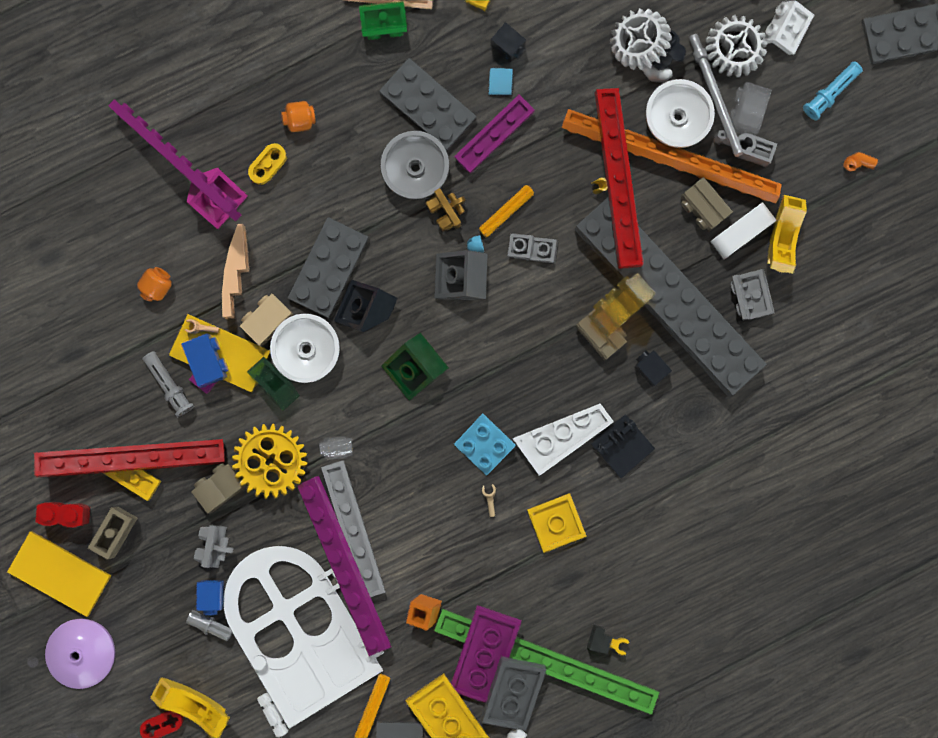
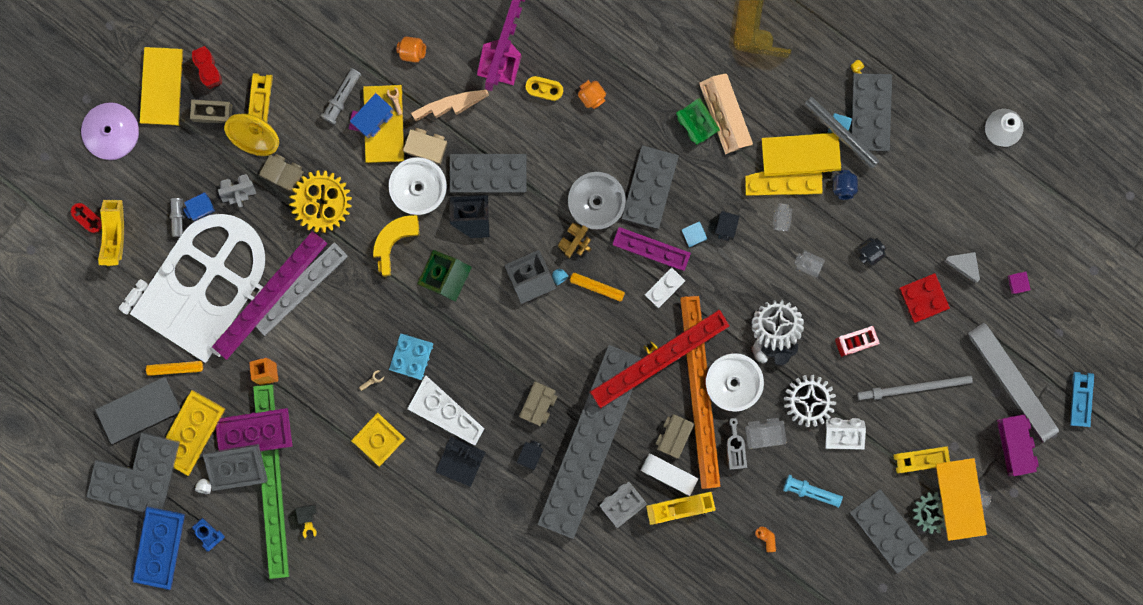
camera: 65 degrees right, 0 degrees up
red plate [34,439,225,478] -> none
clear green slope [247,357,300,411] -> none
clear brick [319,436,353,460] -> none
light grey slope [508,233,558,263] -> none
clear yellow brick [589,273,656,337] -> none
light grey bar [689,34,744,157] -> none
none -> yellow dish [224,114,279,156]
none -> yellow arch [373,215,419,276]
none -> white plate [645,267,685,308]

